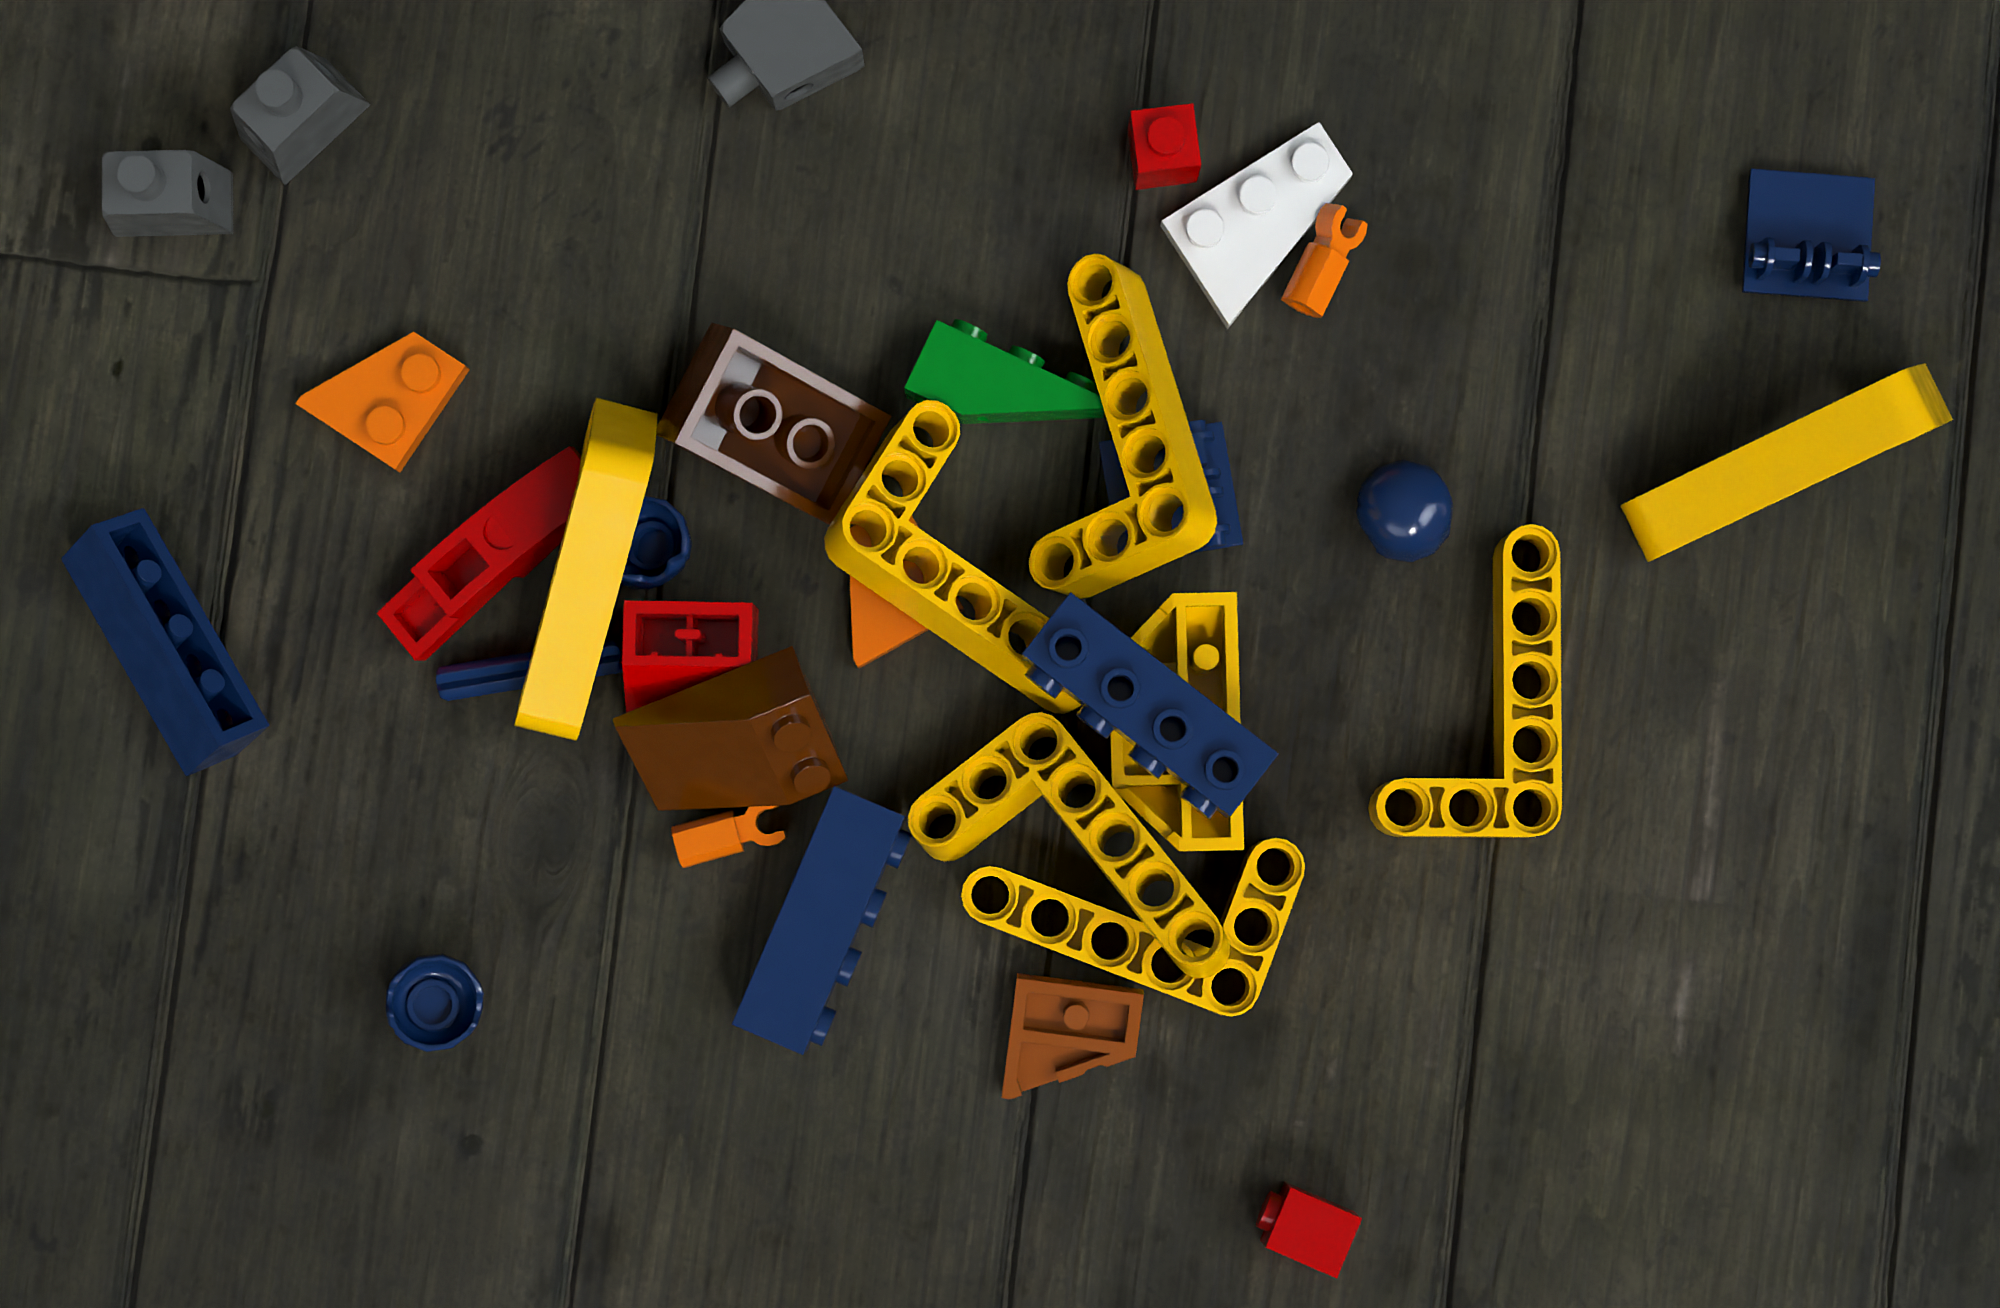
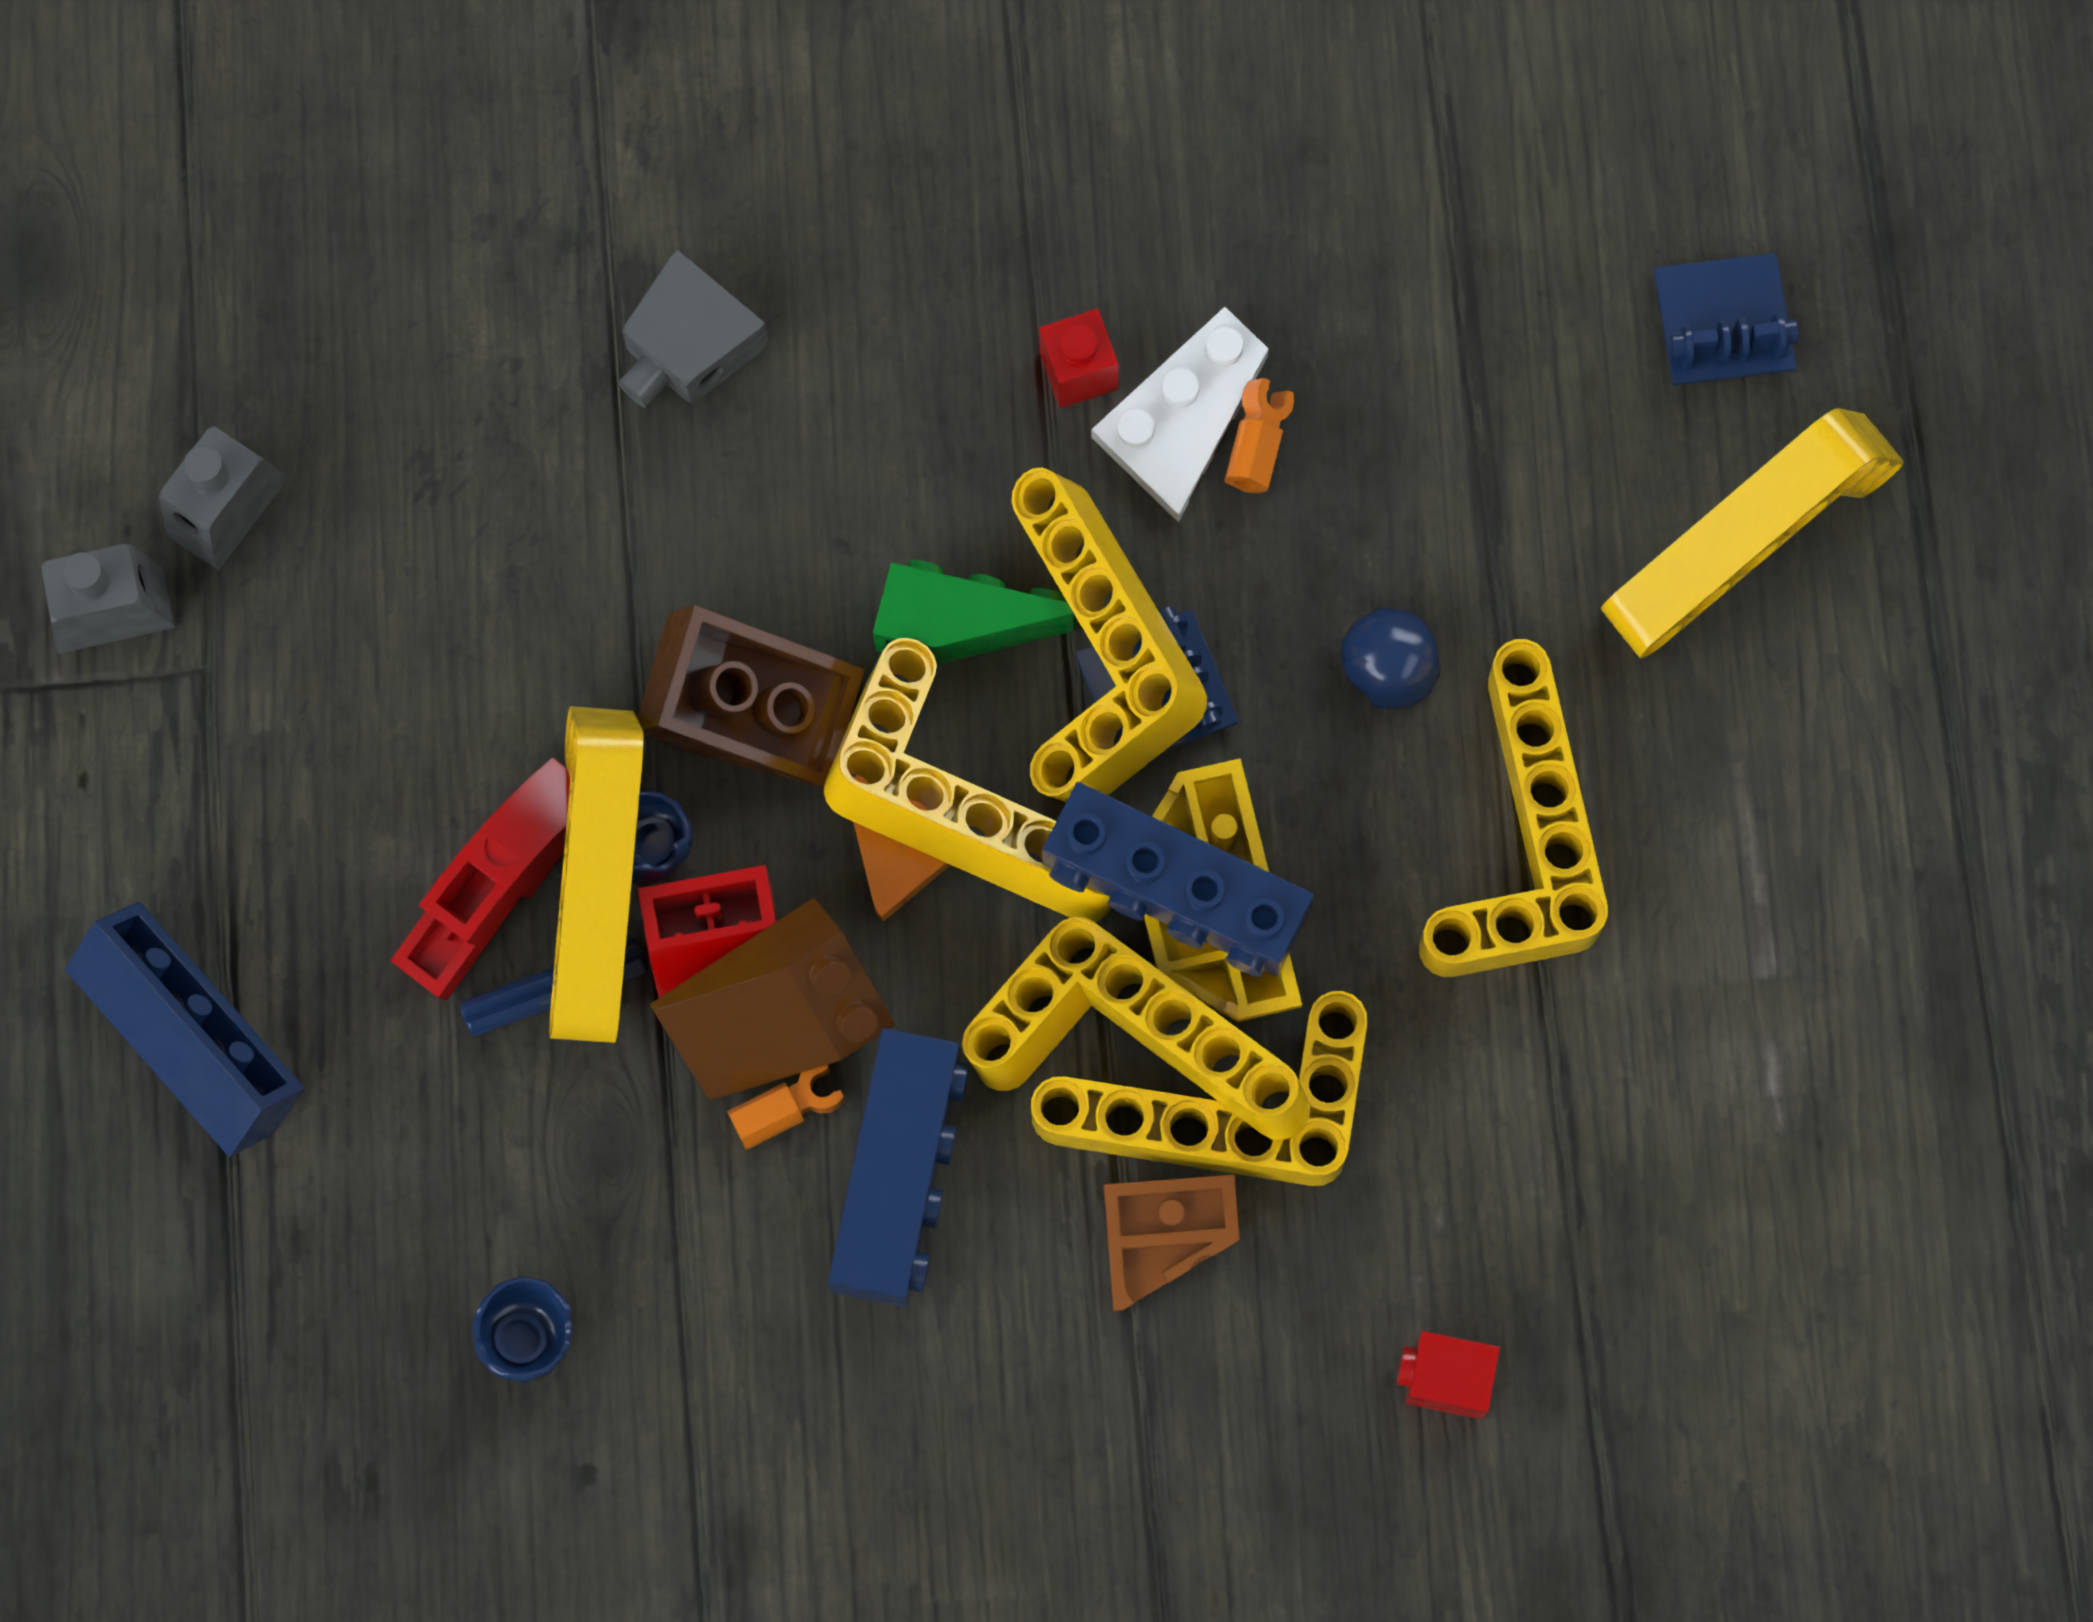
camera: 10 degrees left, 10 degrees down
orange wing [295,332,470,472] -> none

